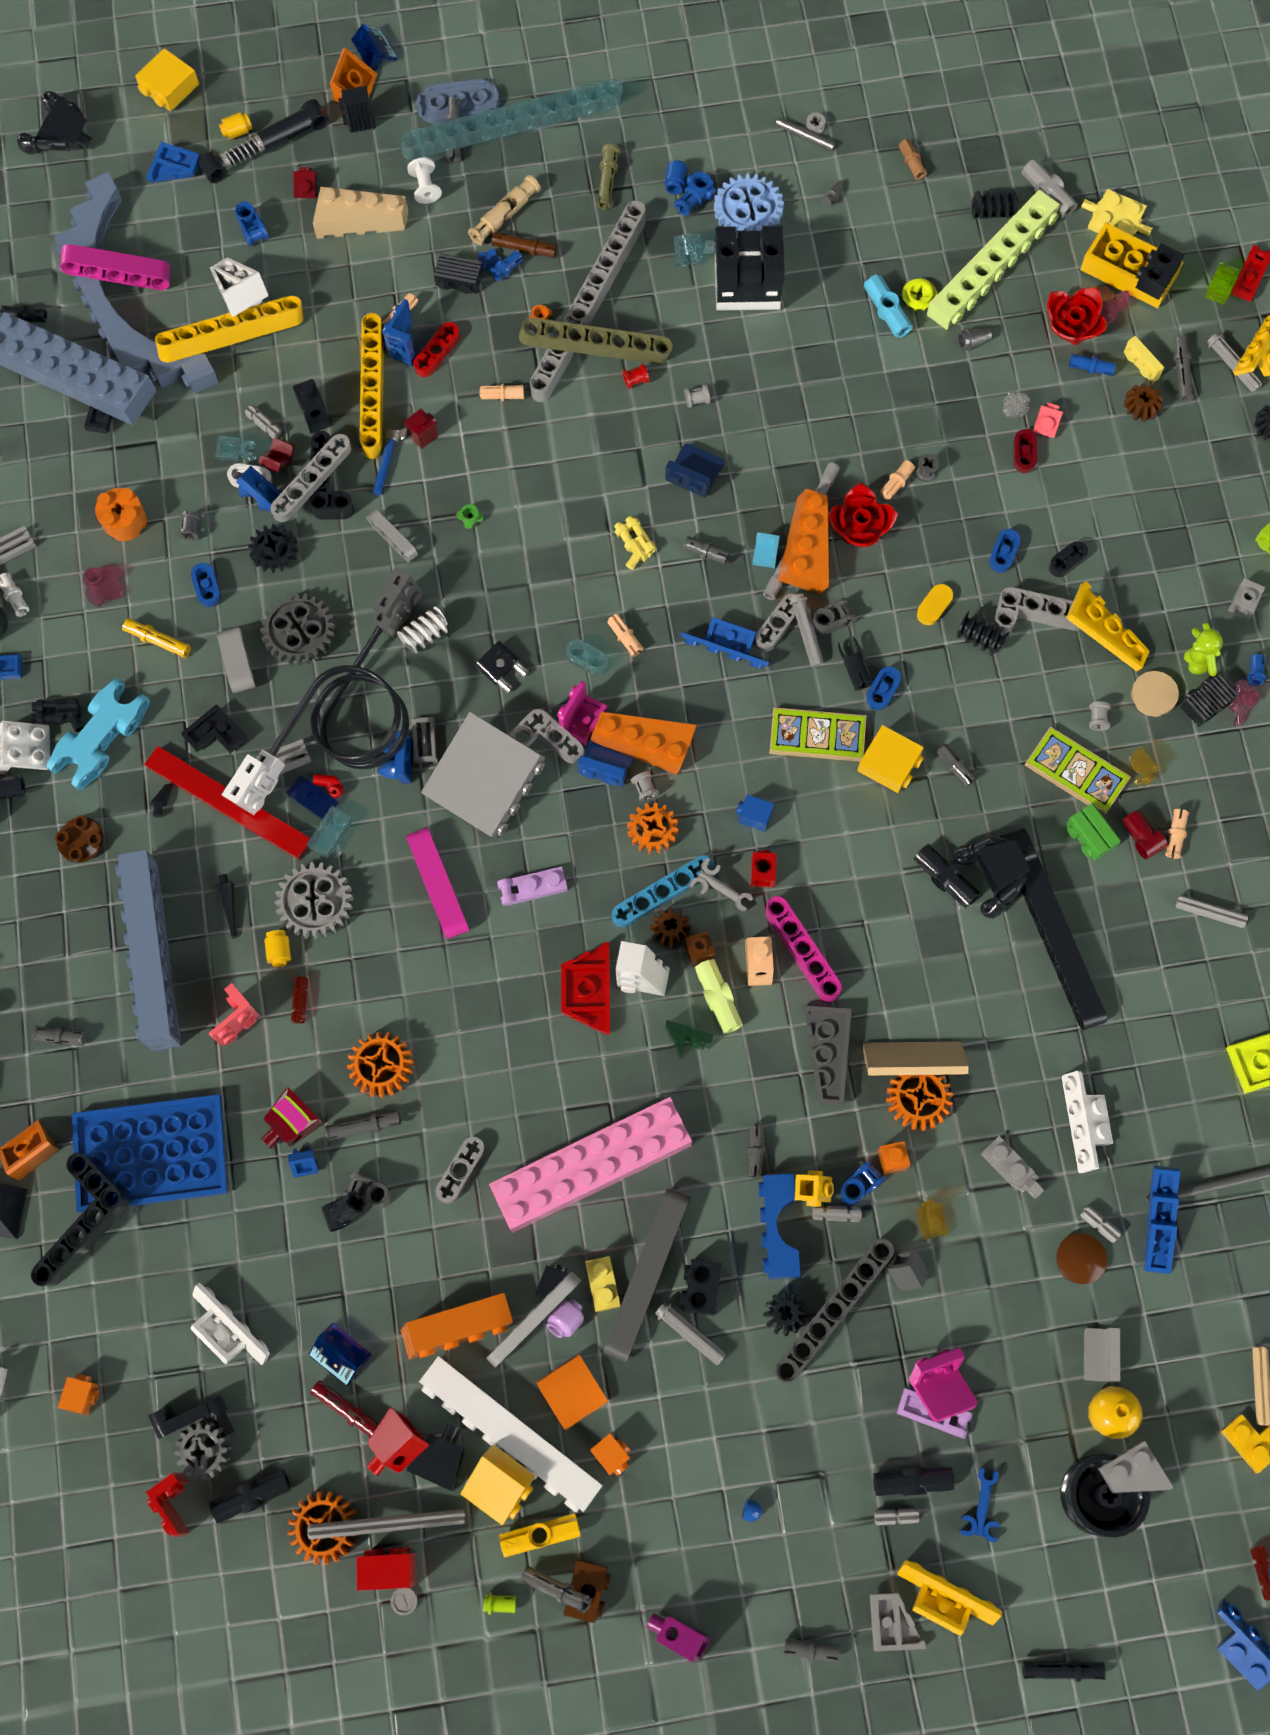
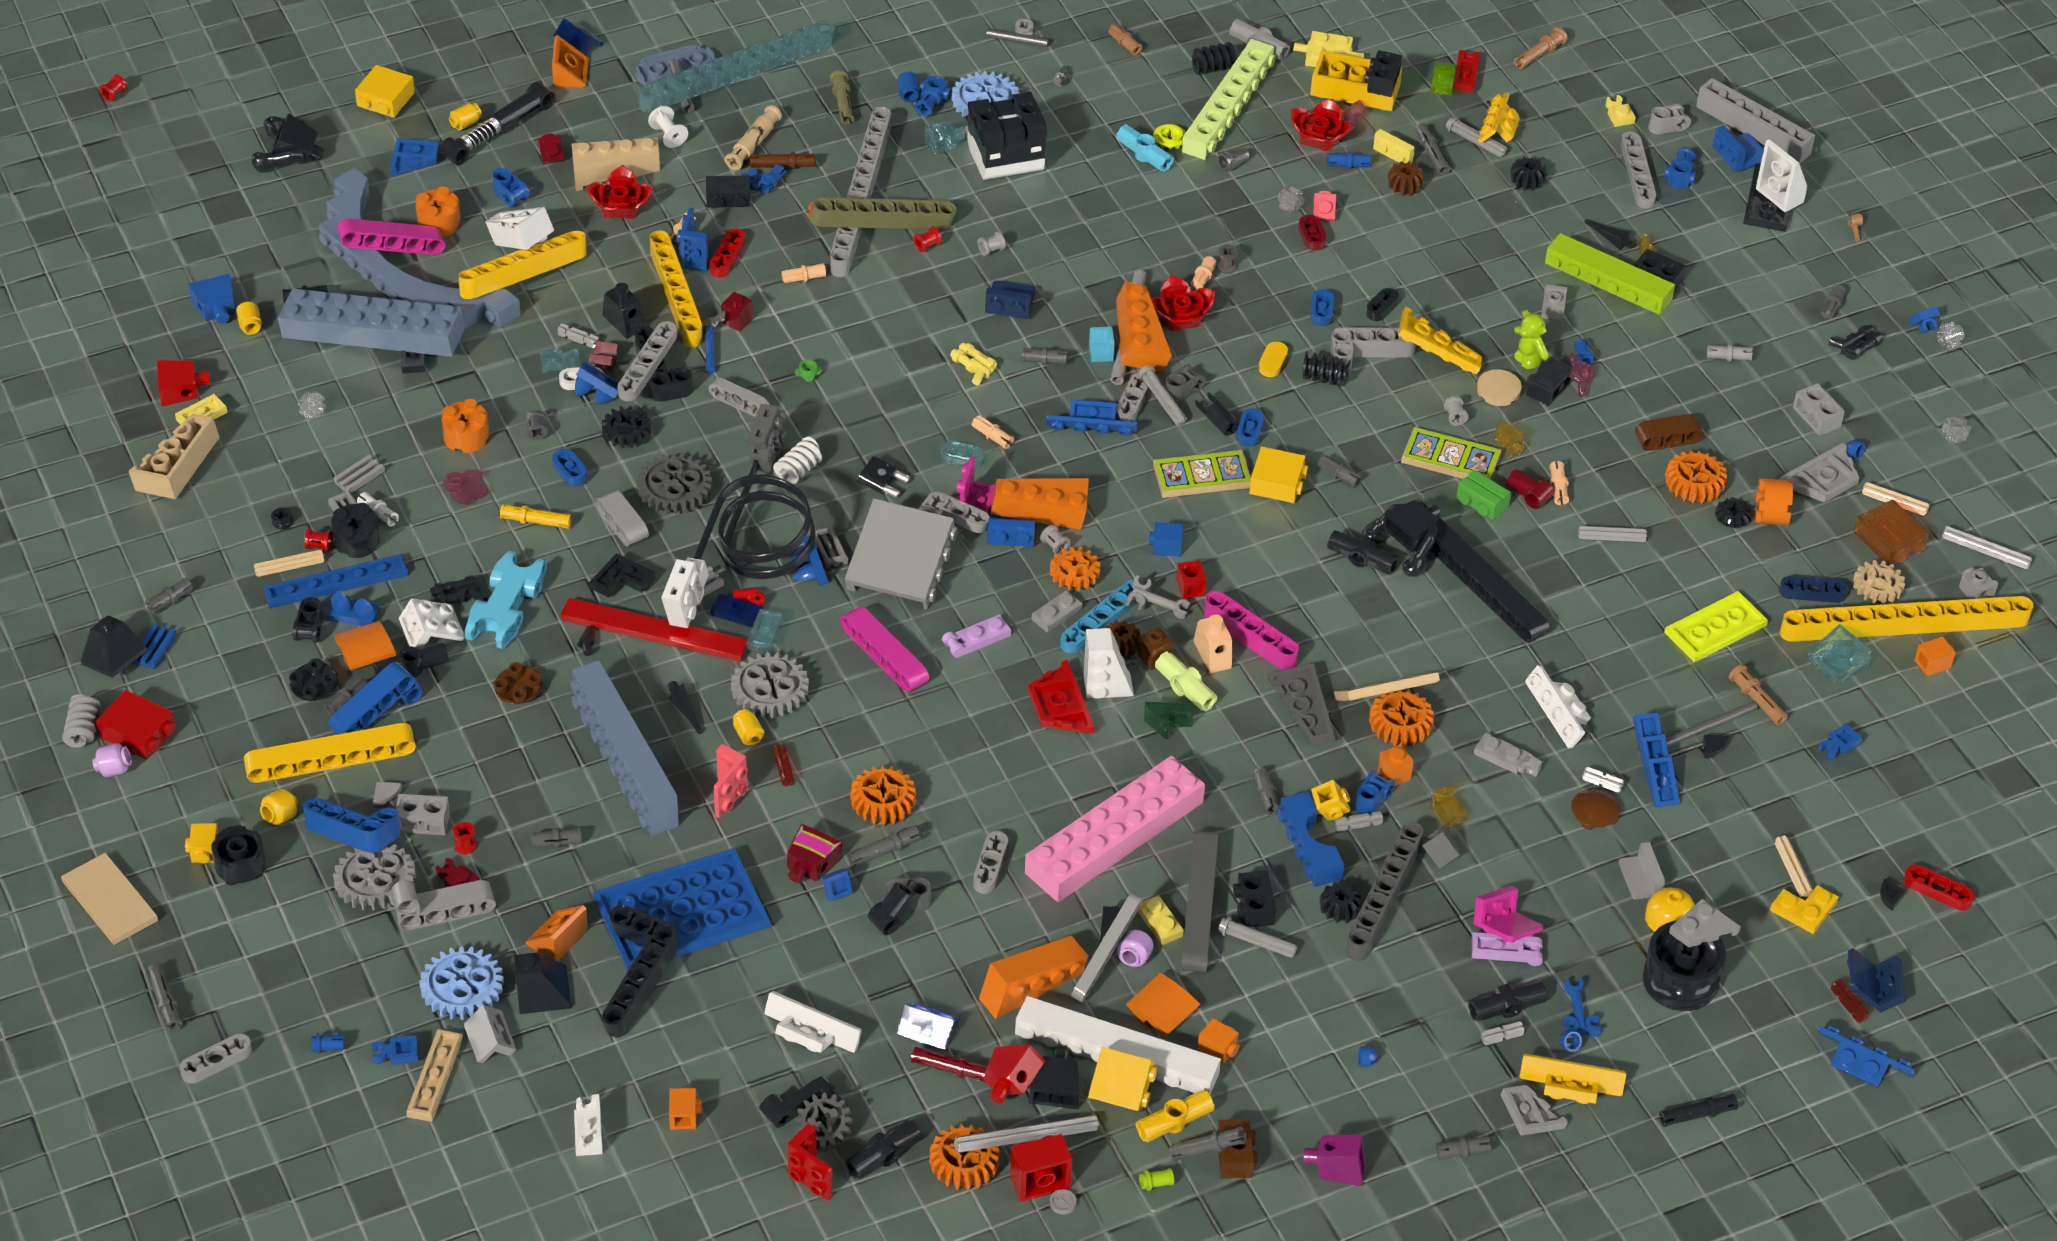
camera: 20 degrees left, 25 degrees down
black brick [338,86,375,133] -> none
none -> orange brick [415,186,461,237]
none -> red brick [586,165,653,219]
none -> light grey plate [1032,591,1082,633]
none -> blue hinge [1559,1031,1582,1052]
none -> black tile [1703,735,1728,758]

